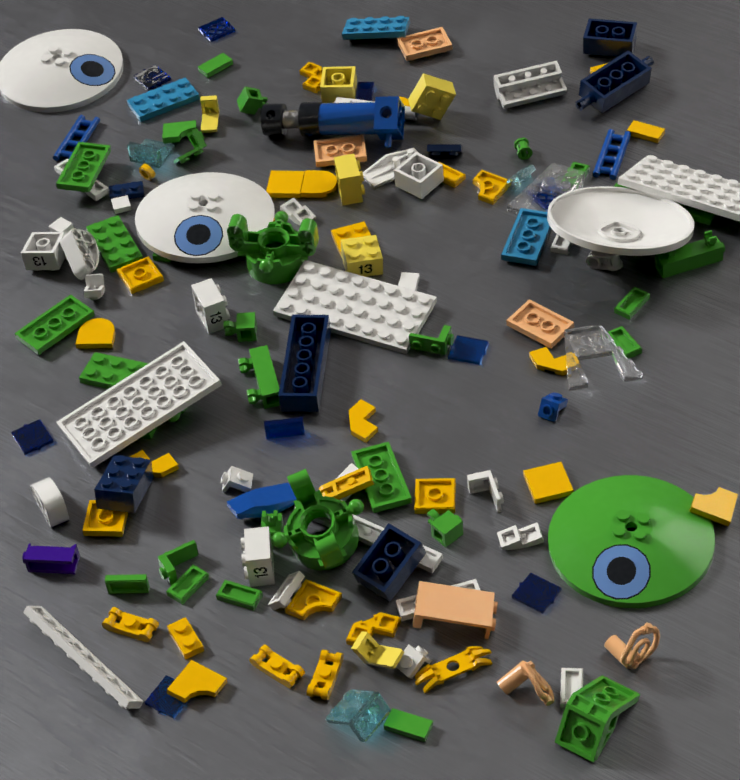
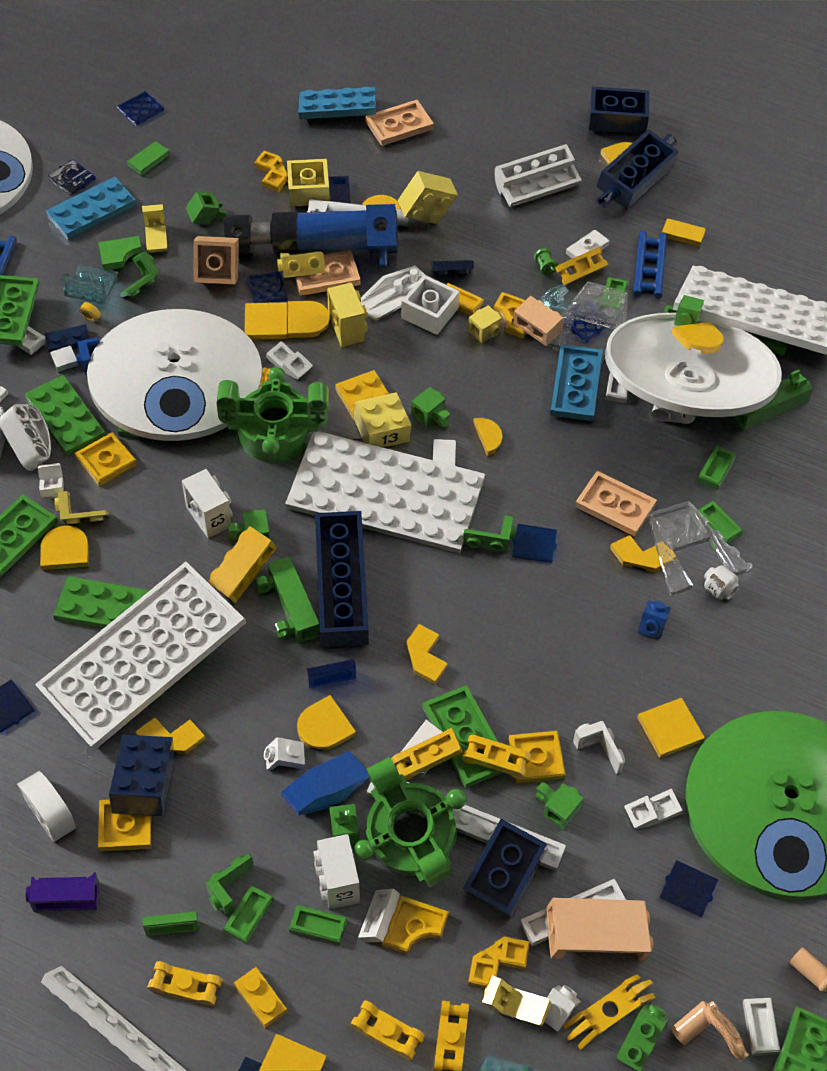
camera: 15 degrees left, 10 degrees up
none -> light yellow bracket [54,491,109,524]
none -> blue bracket [76,338,100,375]
none -> light nougat brick [193,236,239,284]
none -> yellow brick [208,526,278,604]
none -> clear blue window [247,271,288,303]
none -> light yellow bracket [277,252,325,278]
none -> yellow tile [297,695,356,751]
none -> bright green brick [411,387,451,429]
none -> yellow plate [462,735,531,779]
none -> light yellow brick [468,305,502,344]
none -> yellow tile [473,418,503,457]
none -> light nougat brick [514,296,563,346]
none -> yellow plate [555,247,609,286]
none -> white plate [566,230,609,259]
none -> bright green bracket [617,1004,670,1071]
none -> yellow tile [671,321,724,354]
none -> bright green brick [674,295,704,326]
none -> white head [704,565,740,600]

